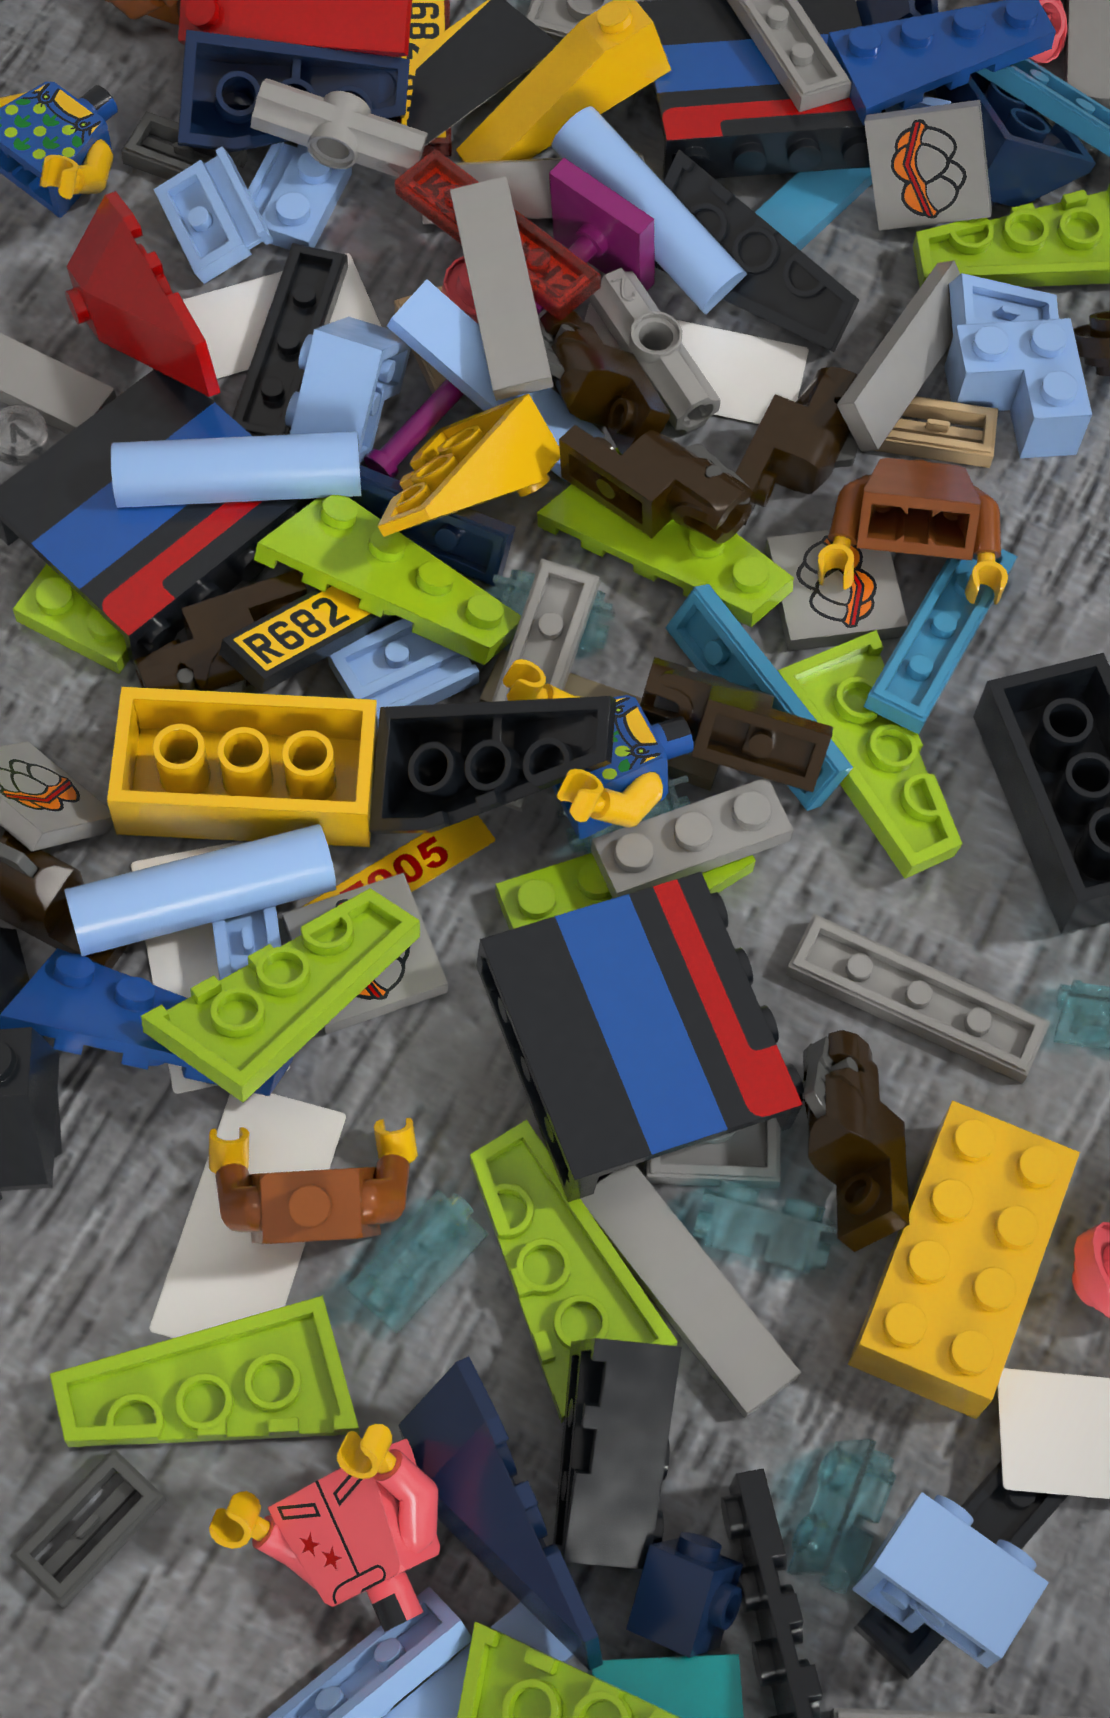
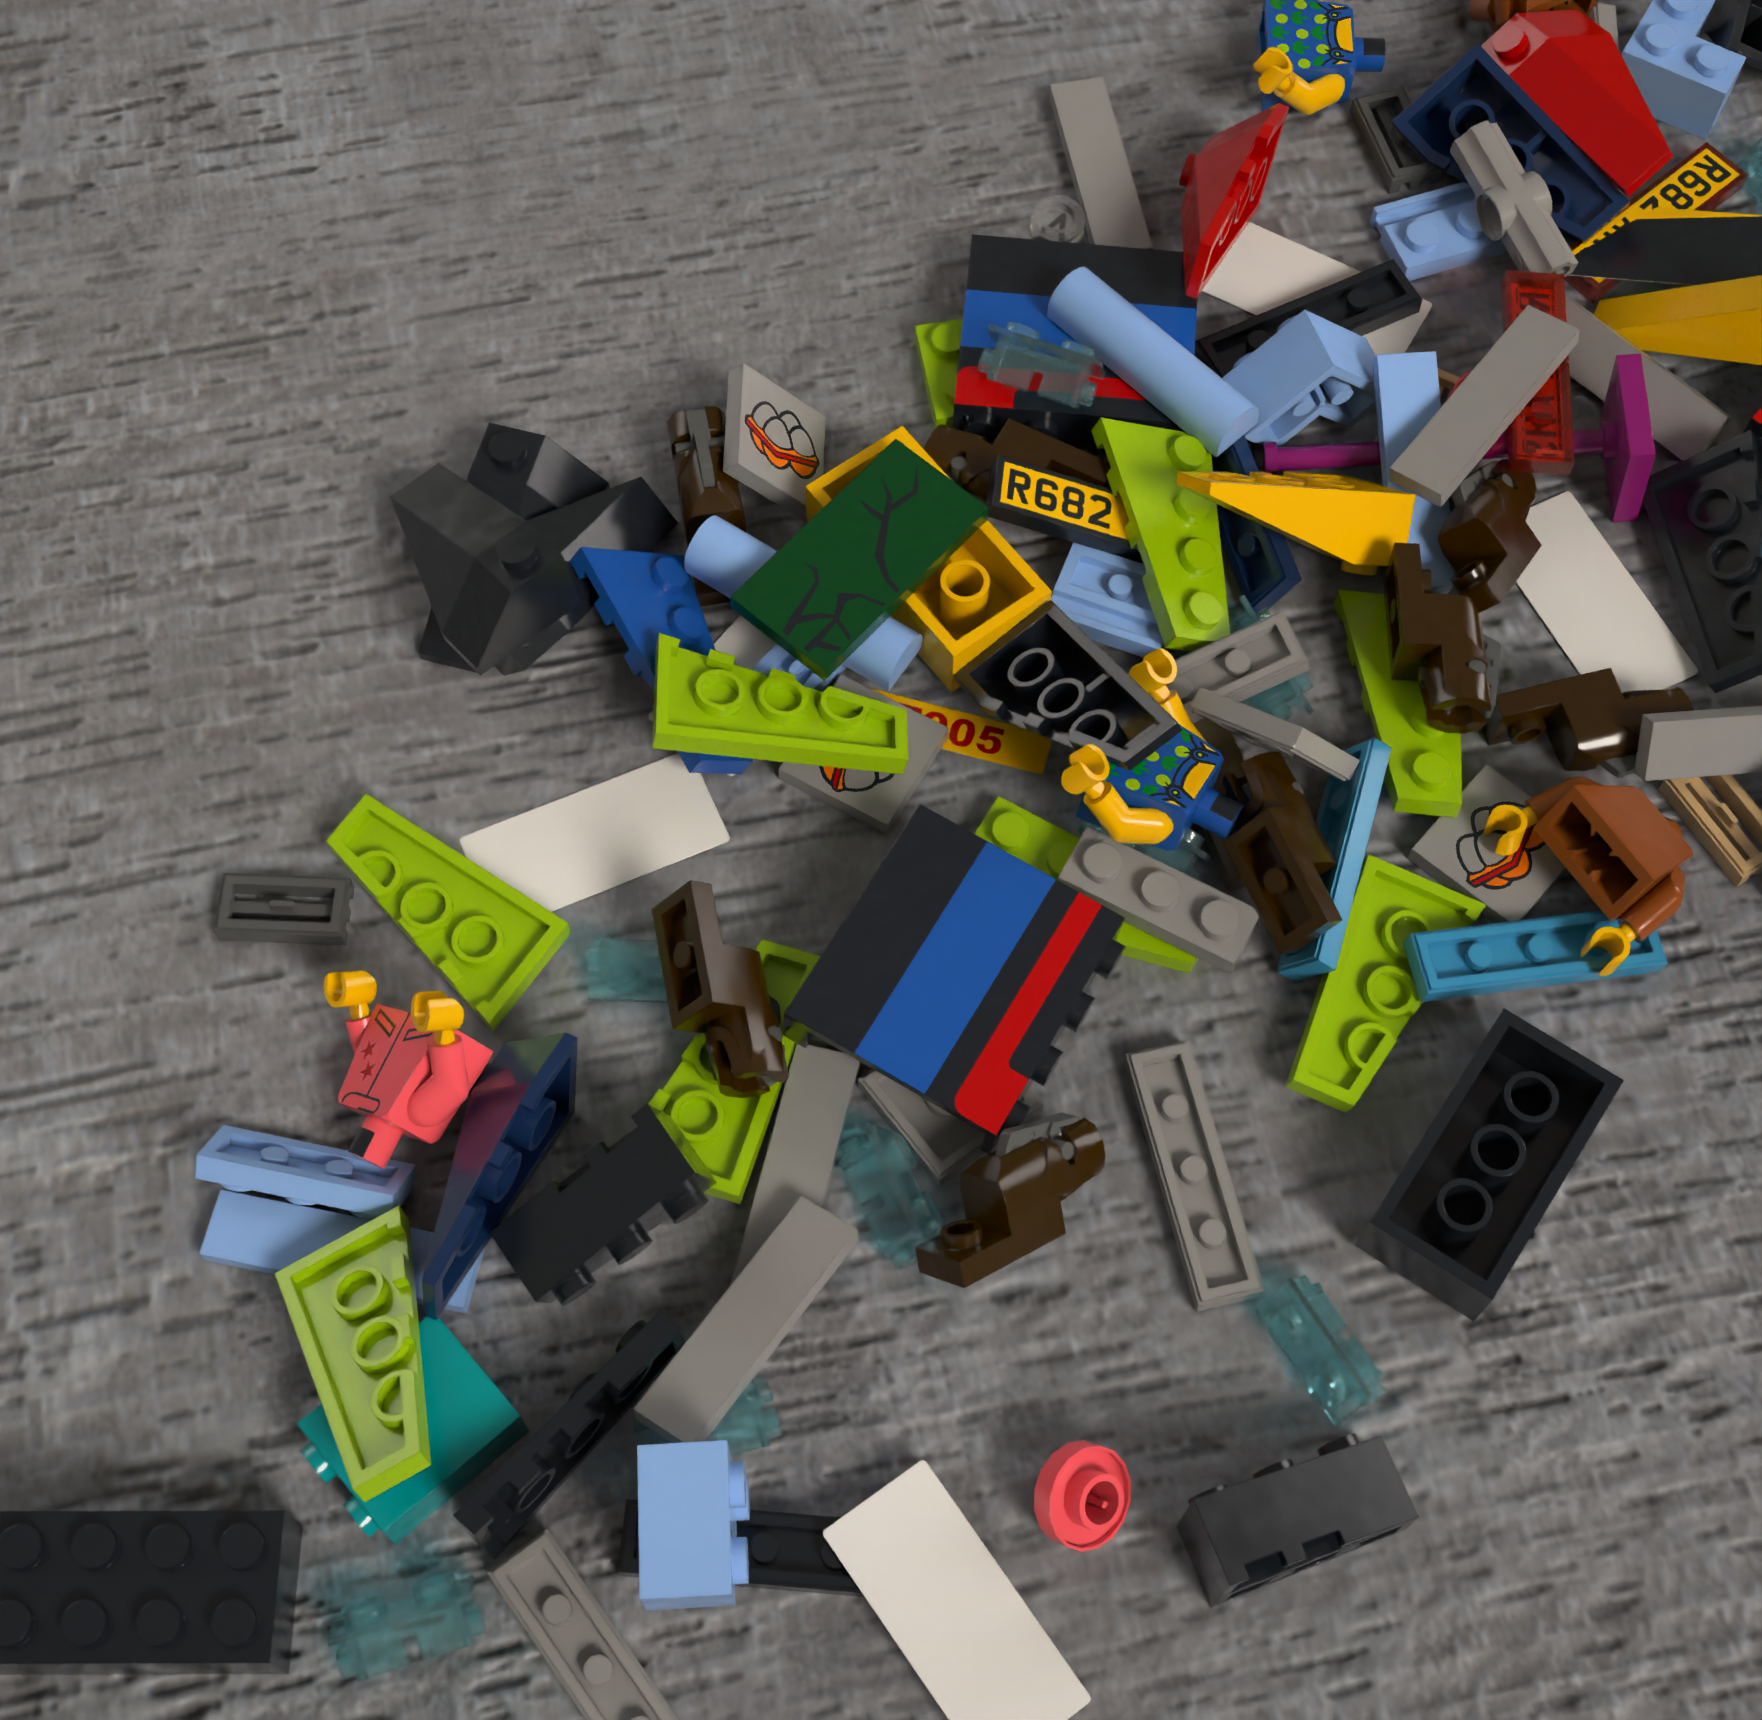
camera: 55 degrees right, 0 degrees up
light blue plate [153,146,274,284] -> none
dark orange torso [209,1118,418,1244] -> none
light blue brick [552,106,747,314] -> none
light grey piece [589,268,721,433] -> none
dark blue brick [626,1532,743,1658] -> none
yellow brick [848,1100,1080,1419] -> none
none -> light grey tile [633,1196,859,1443]
none -> dark brown plate [651,880,789,1098]
none -> dark green tile [730,439,989,681]
none -> clear light blue hinge [978,322,1105,409]
none -> light grey tile [1191,687,1360,781]

